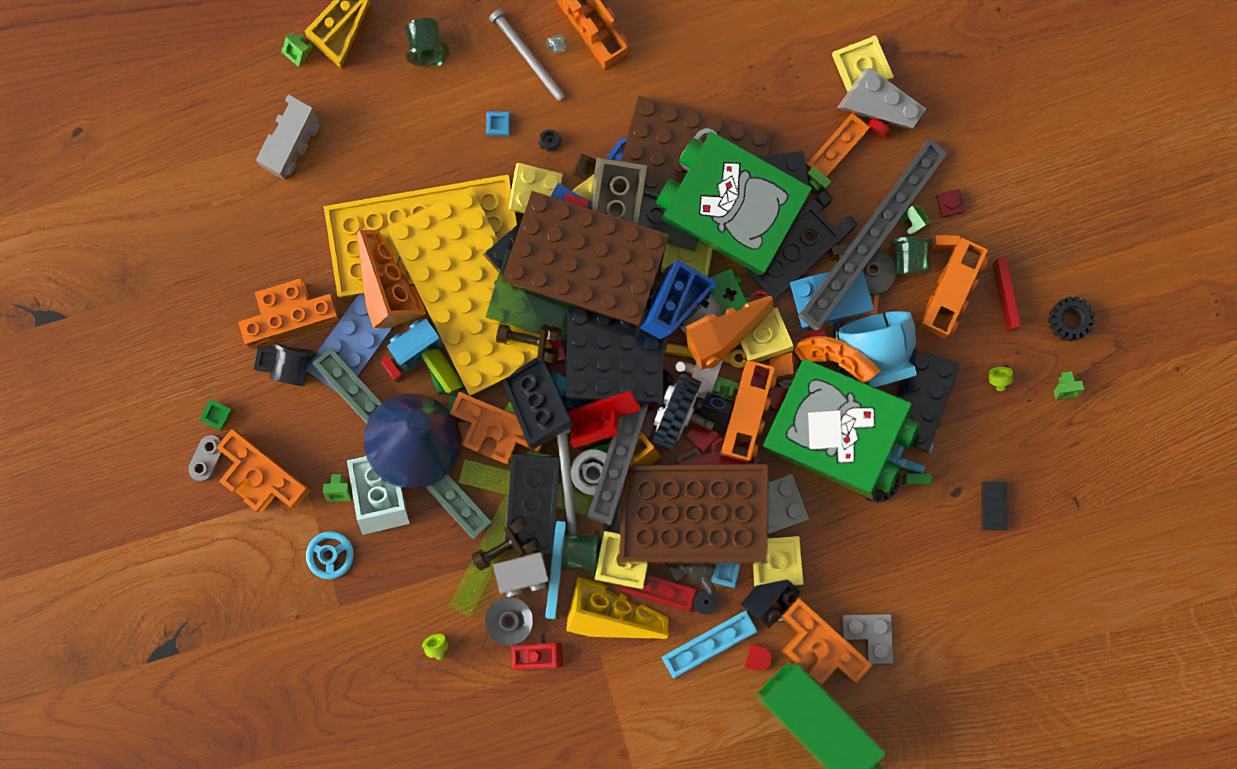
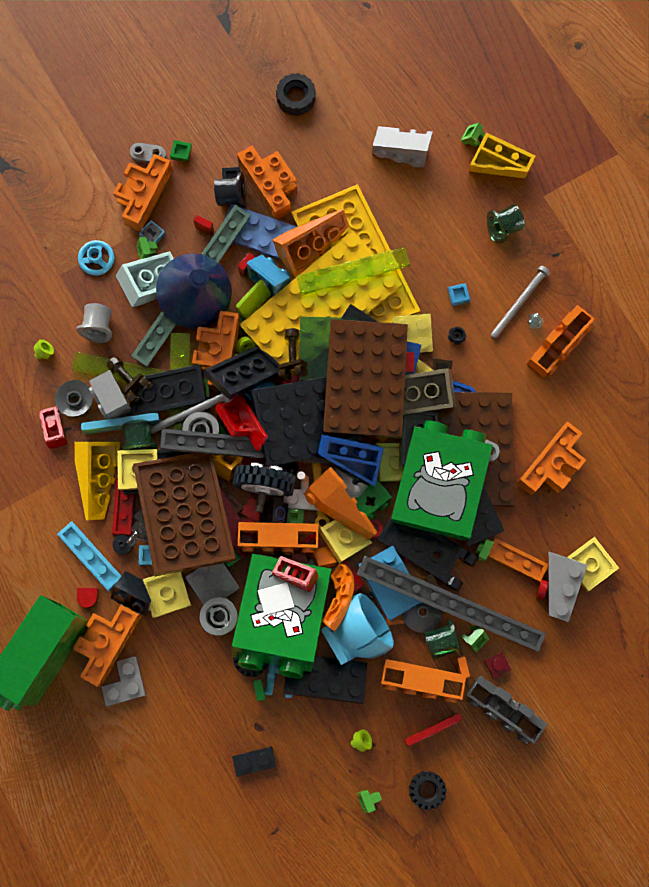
camera: 70 degrees right, 5 degrees down
none -> light grey piece [76,303,112,343]
none -> tile [139,220,166,244]
none -> red tile [193,215,214,236]
none -> light grey piece [199,597,238,636]
none -> lime tile [236,336,256,354]
none -> red slope [272,556,319,592]
none -> black tyre [276,73,316,116]
none -> clear neon green tile [296,247,410,295]
none -> dark grey piece [464,675,547,745]
none -> orange piece [516,421,586,496]

